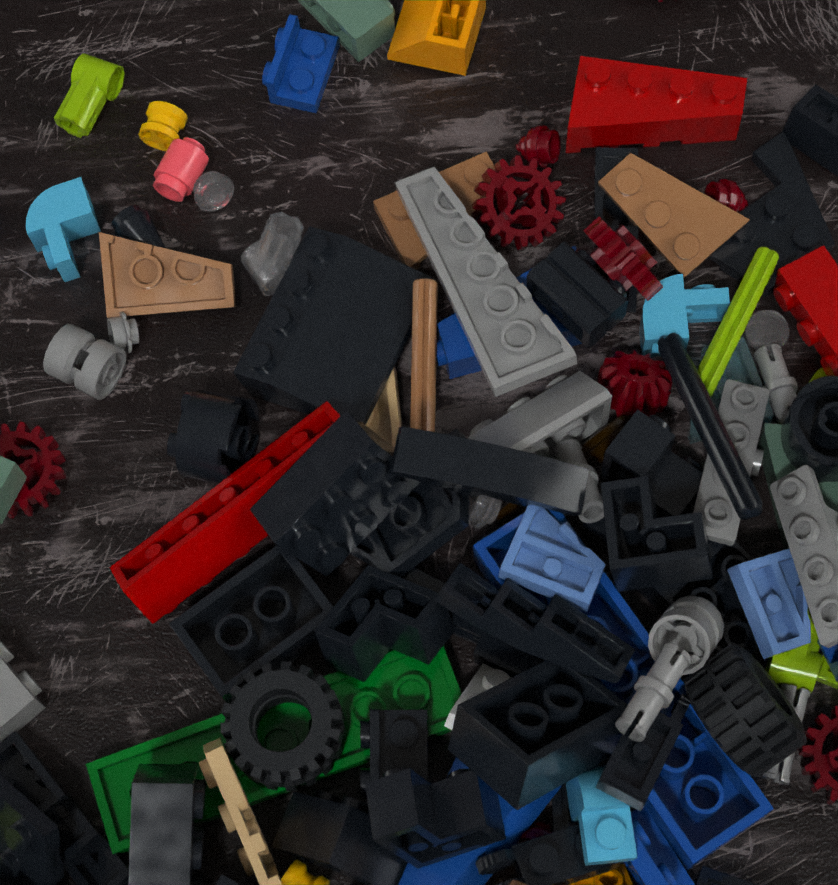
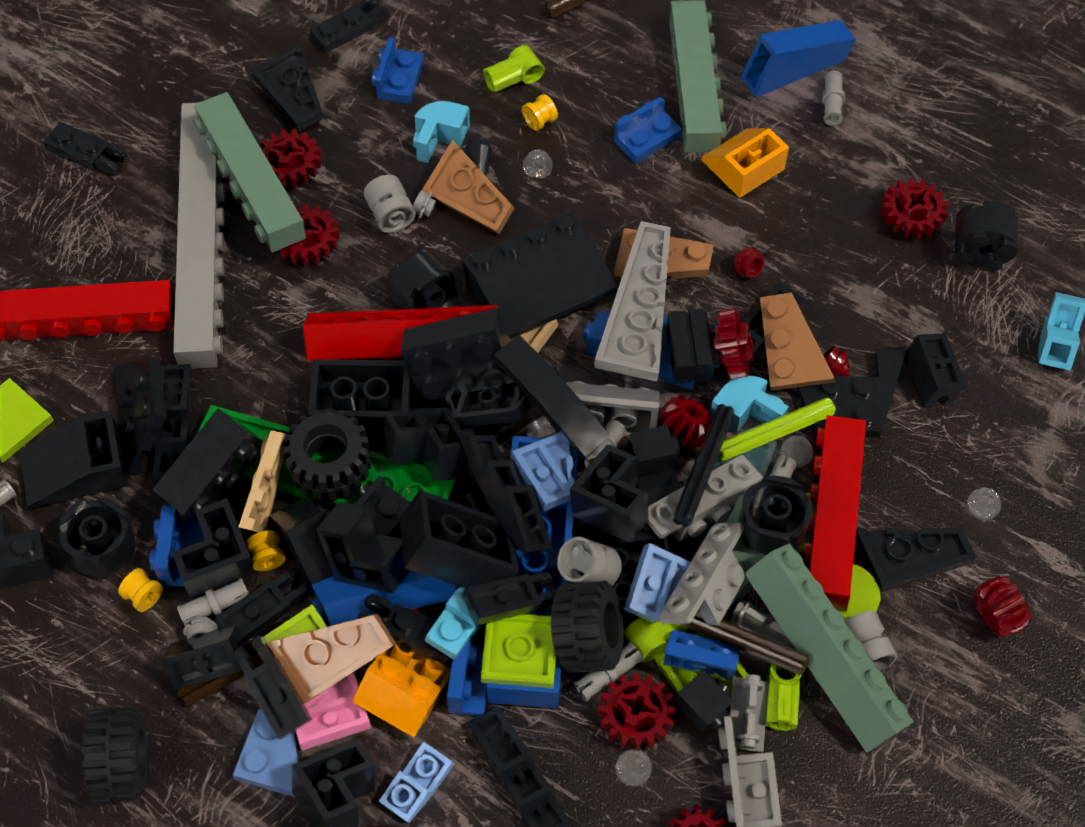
camera: 30 degrees right, 10 degrees down
coral brick [153,137,209,202] -> none
clear piece [240,211,304,296] -> none
medium nougat axle [410,278,438,432] -> none
dark red gear [472,155,566,250] -> none
red wedge [566,56,747,153] -> none
light grey pin [615,643,692,742] -> none
none -> lime tile [481,614,556,688]

